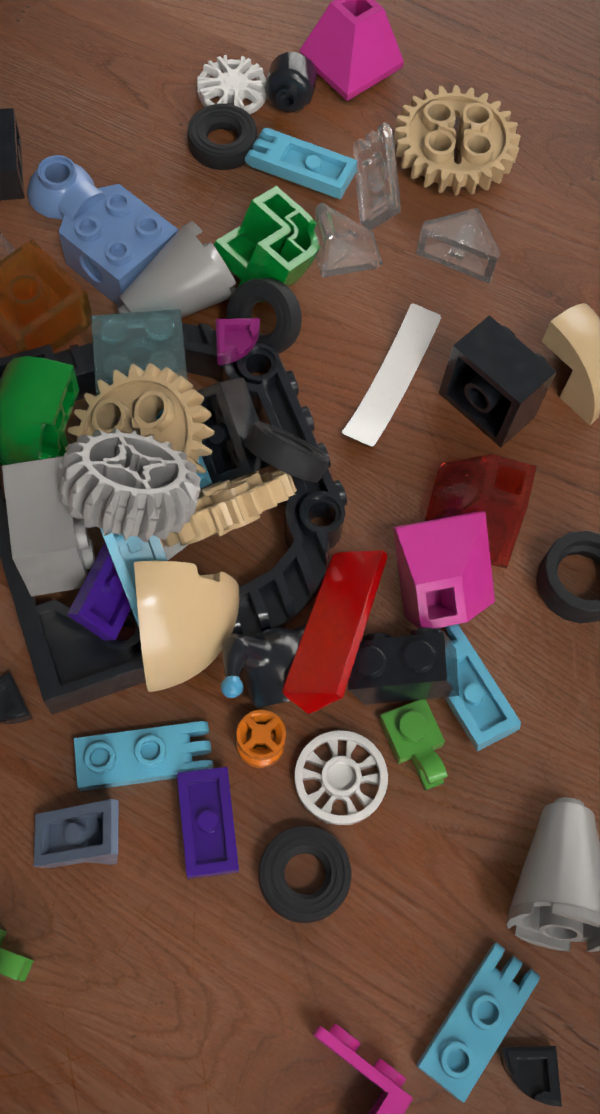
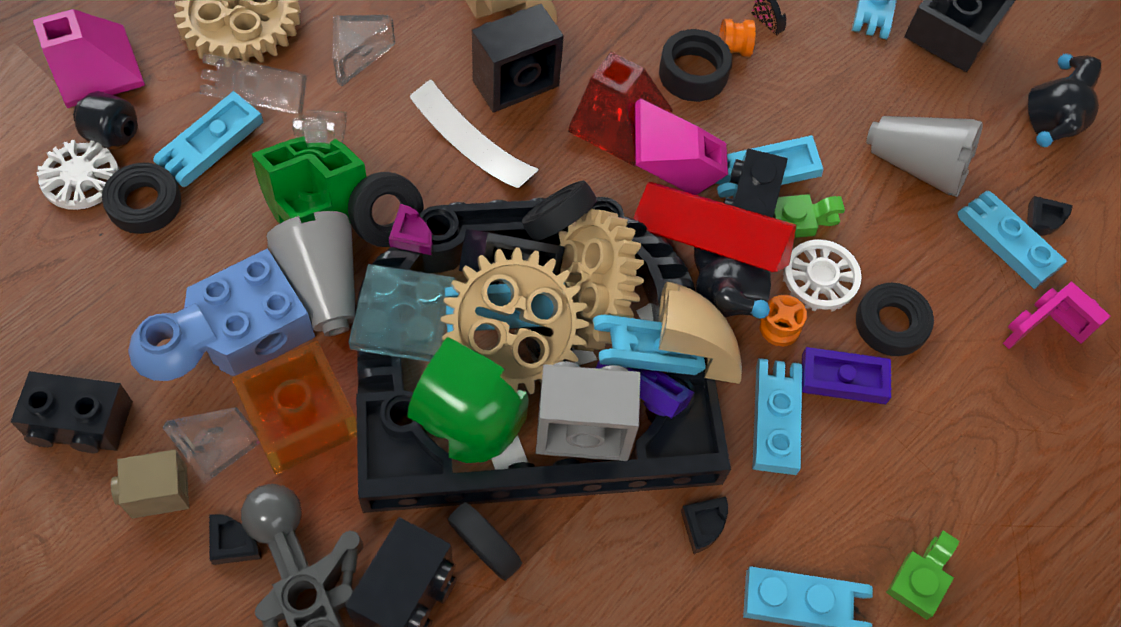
camera: 75 degrees left, 5 degrees down
sand blue slope [34,799,119,868] -> none
light grey gear [57,428,201,542] -> none

